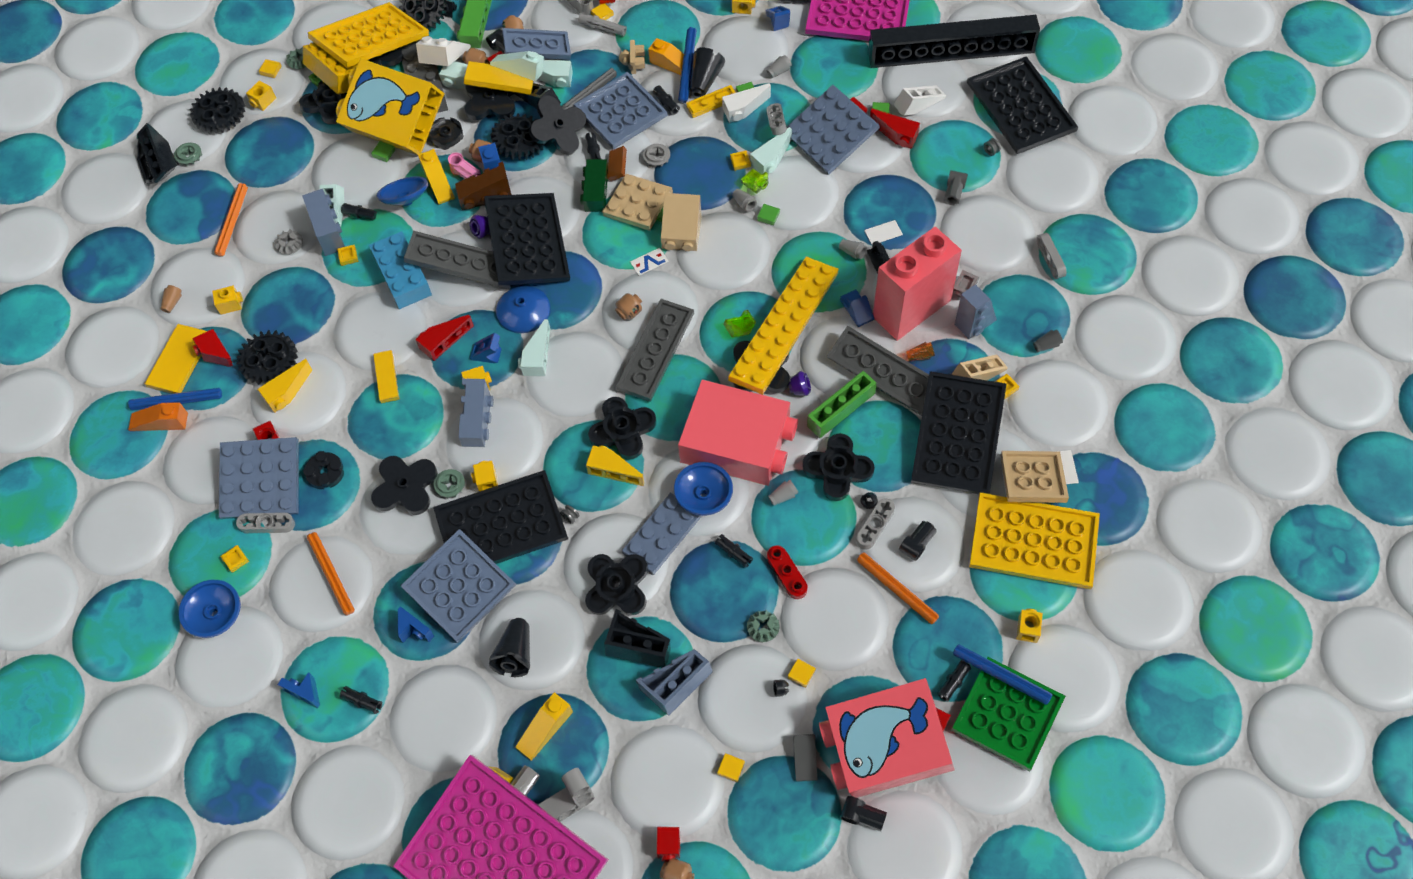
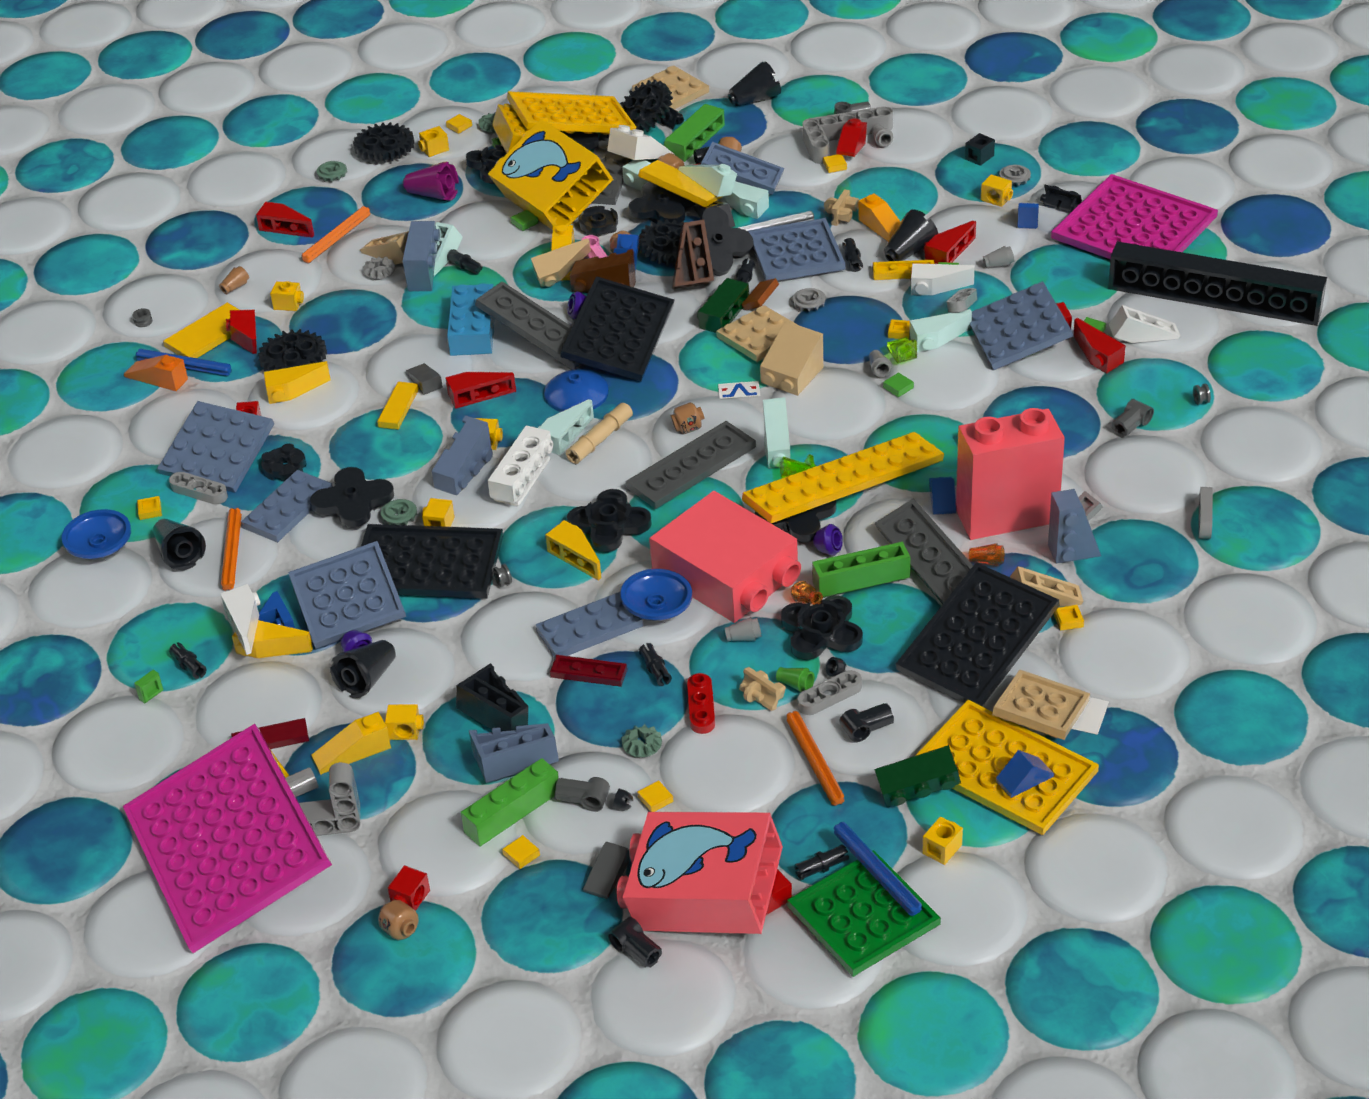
camera: 25 degrees right, 20 degrees down
black wedge [137,123,177,184] -> none
blue slope [277,672,320,708] -> none
yellow tile [337,245,359,266] -> none
blue dish [377,176,428,206] -> none
blue slope [470,333,502,363] -> none
light grey pin [578,12,627,37] -> none
black plant [585,554,648,615] -> none
blue axle [678,27,697,103] -> none
black plate [967,56,1078,154] -> none
dark grey cone [1033,329,1063,352] -> none
none -> dark grey bush [132,308,153,327]
none -> bright green tile [134,669,163,704]
none -> black cone [153,519,206,570]
none -> white slope [220,584,261,655]
none -> dark red tile [231,718,309,749]
none -> yellow slope [232,620,313,658]
none -> sand blue plate [241,470,333,543]
none -> red slope [256,202,314,238]
none -> dark purple cone [341,630,372,652]
none -> tan slope [360,231,409,265]
none -> yellow brick [385,704,424,740]
none -> magenta cone [403,162,459,201]
none -> dark grey slope [406,363,443,395]
none -> bright green brick [461,758,559,847]
none -> white brick [488,426,553,506]
none -> tan slope [531,238,591,288]
none -> dark red tile [550,655,627,687]
none -> dark grey piece [555,777,610,812]
none -> tan piece [566,403,633,464]
none -> reddish brown wedge [672,220,714,289]
none -> tan hips [739,667,786,711]
none -> light aqua slope [763,397,791,469]
none -> bright green cone [776,667,815,692]
none -> clear orange cone [791,581,823,605]
none -> dark green brick [874,745,961,807]
none -> red slope [924,220,976,264]
none -> blue slope [996,750,1054,798]

